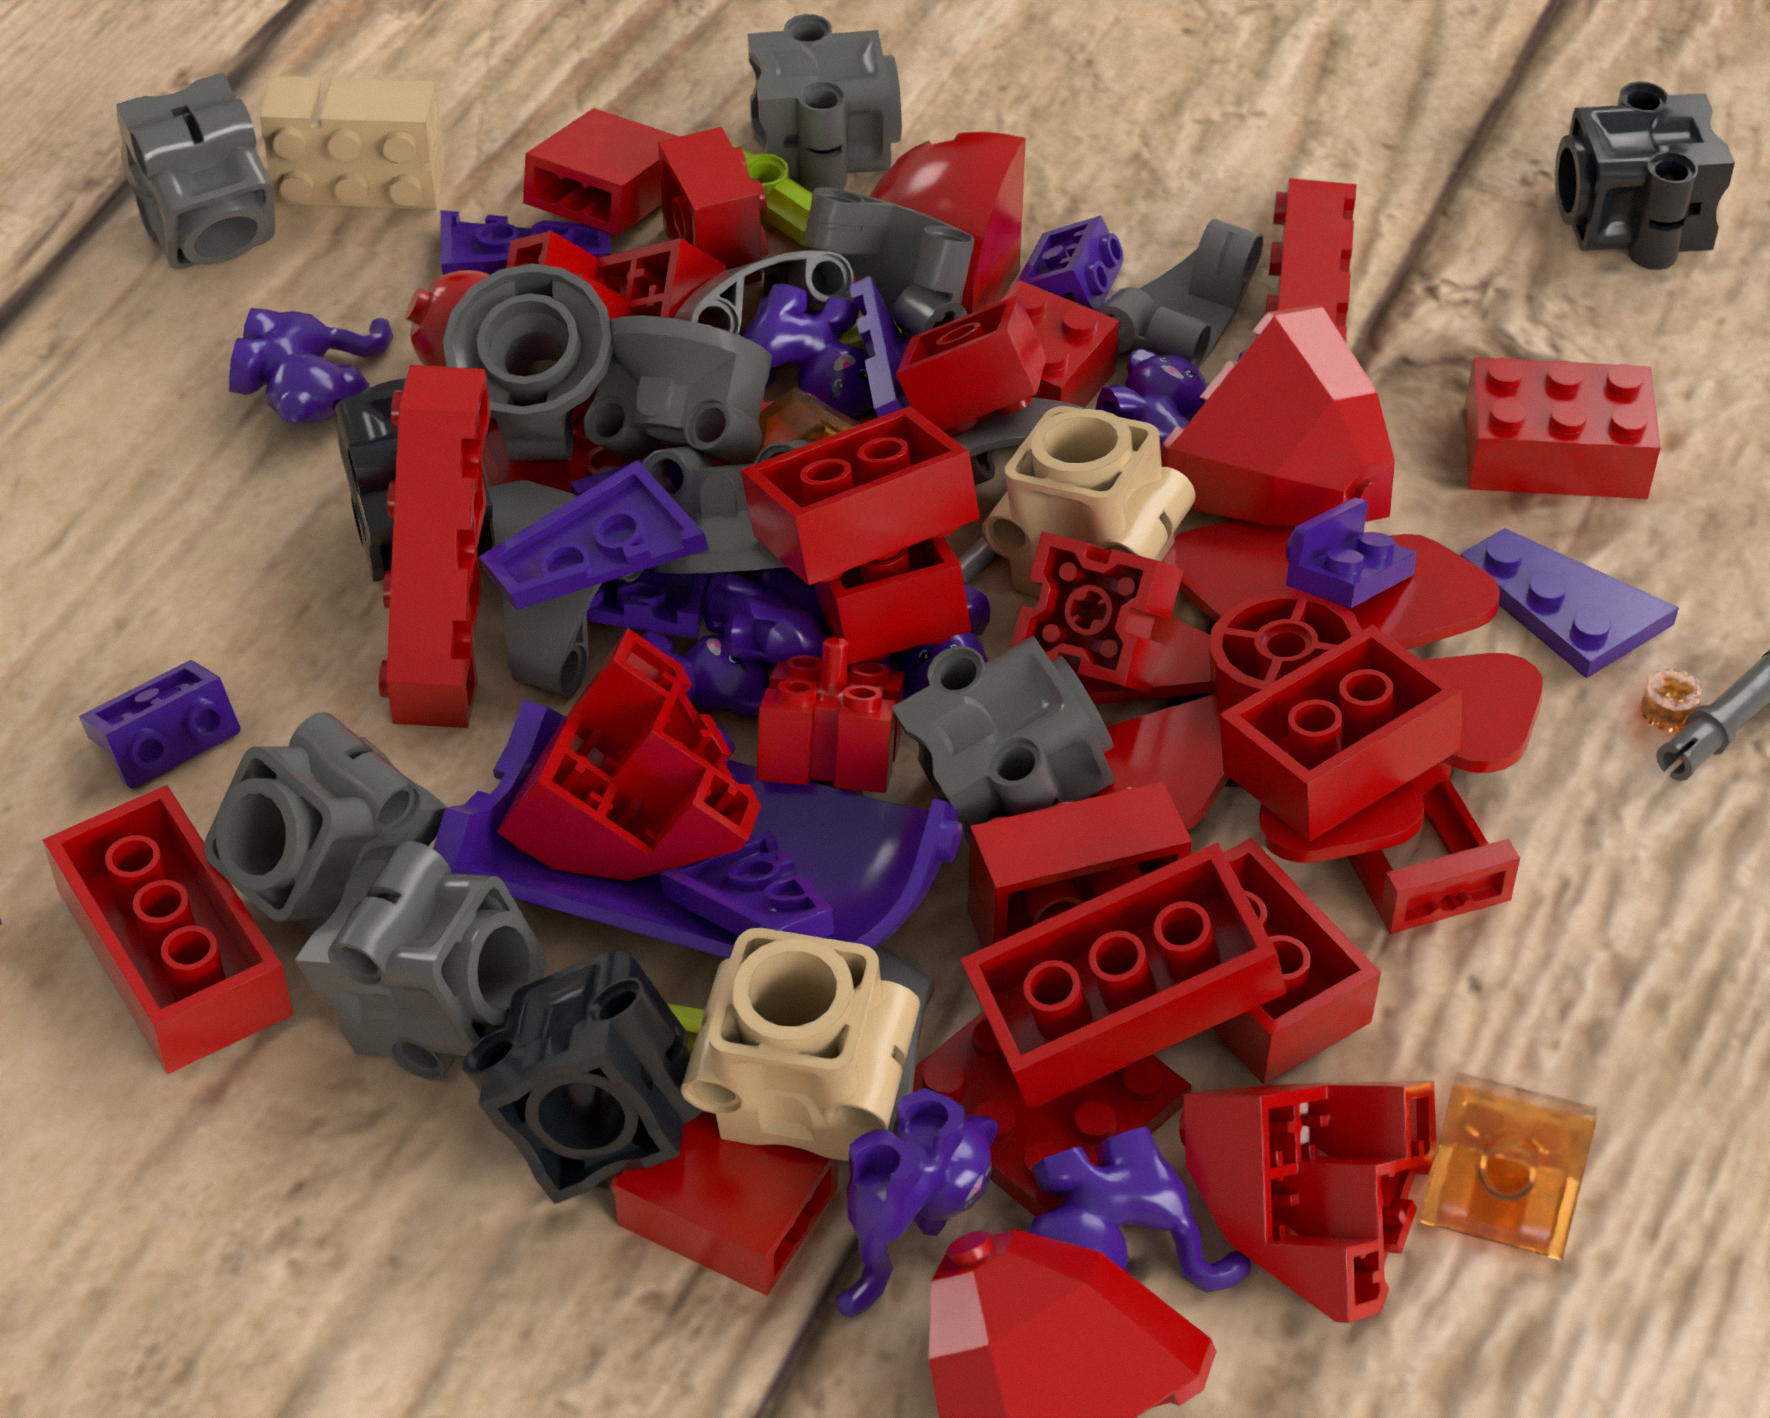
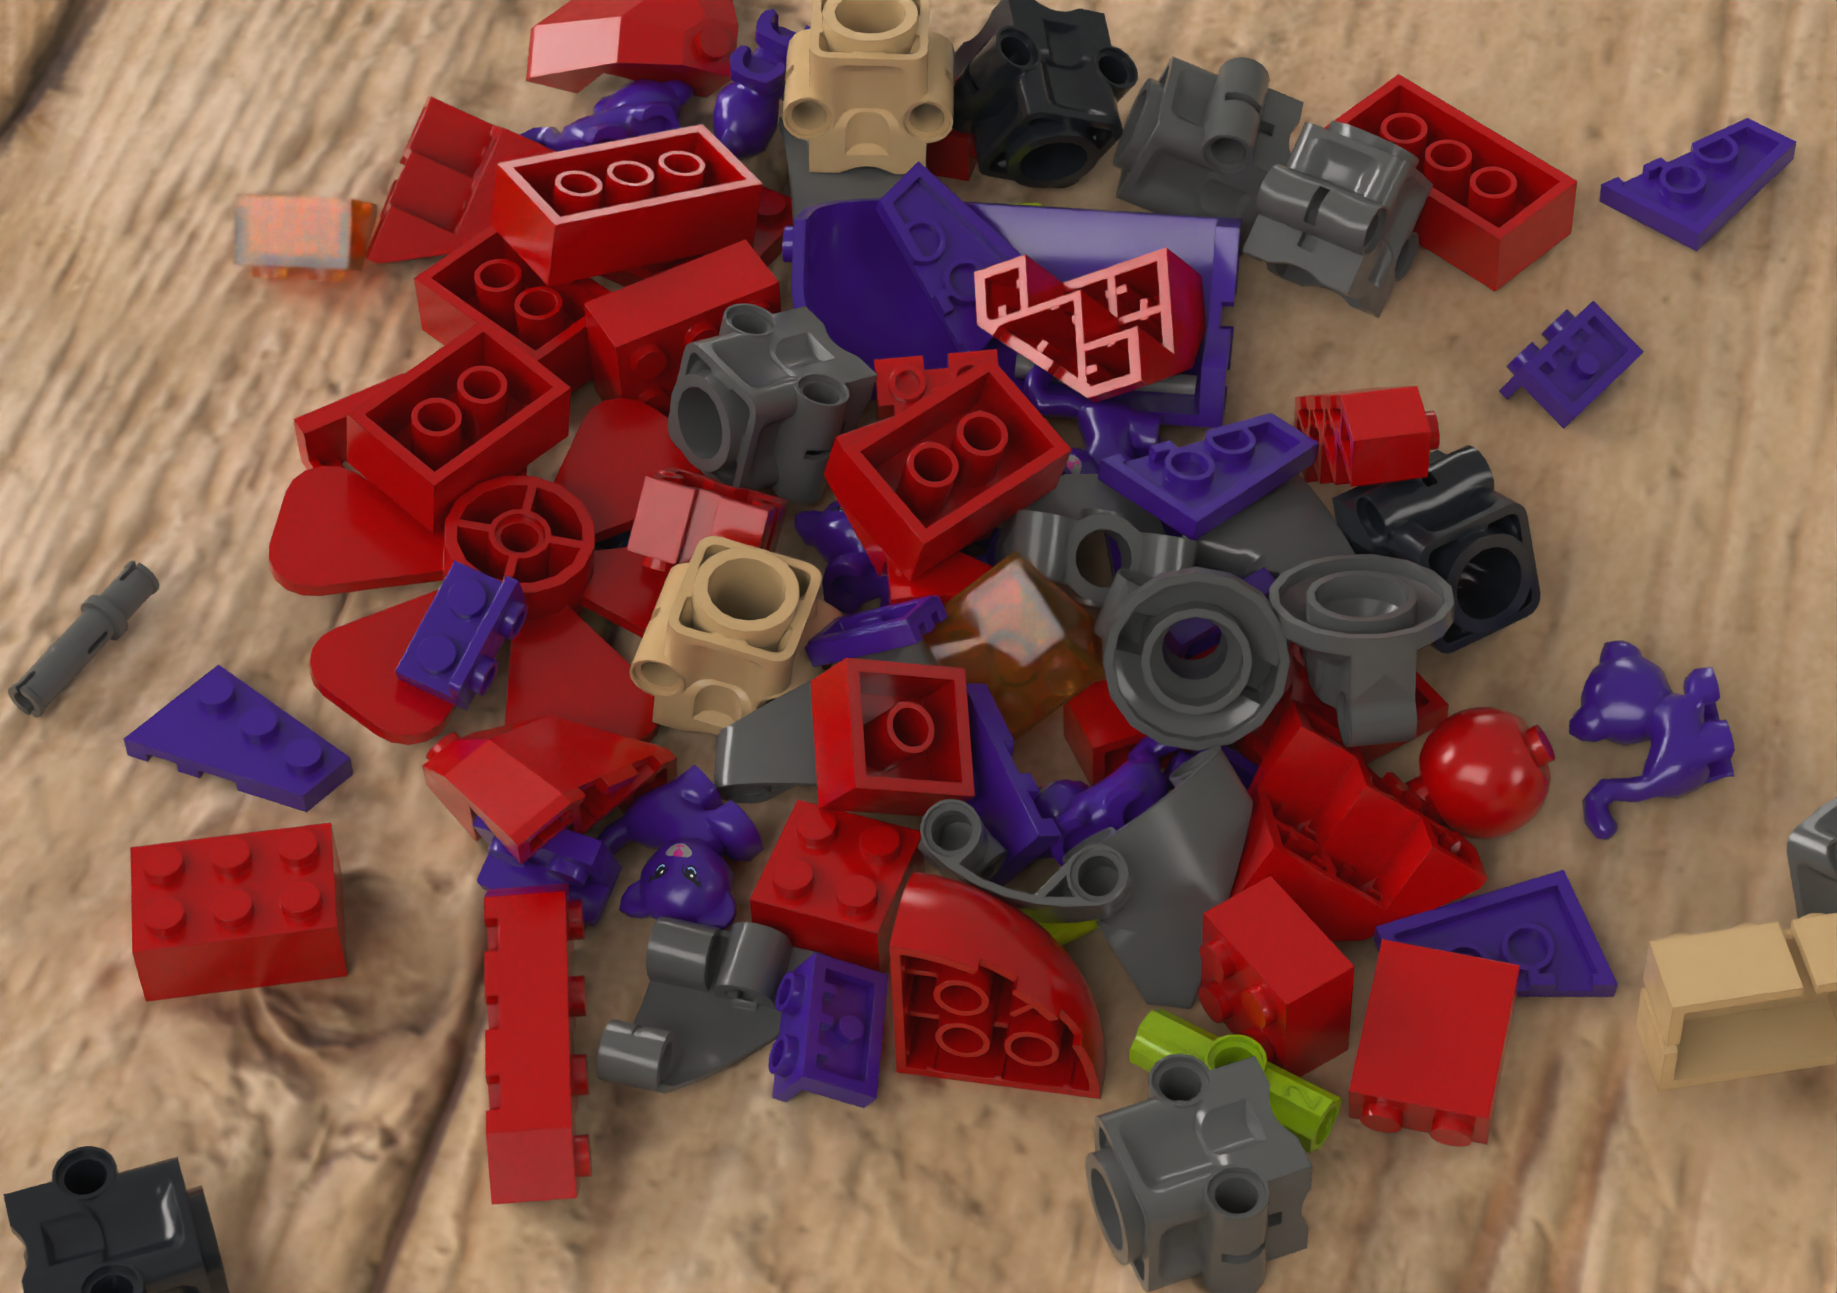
camera: 170 degrees right, 0 degrees up
clear orange bush [1640,669,1703,732] -> none
none -> dark purple tile [804,595,948,667]

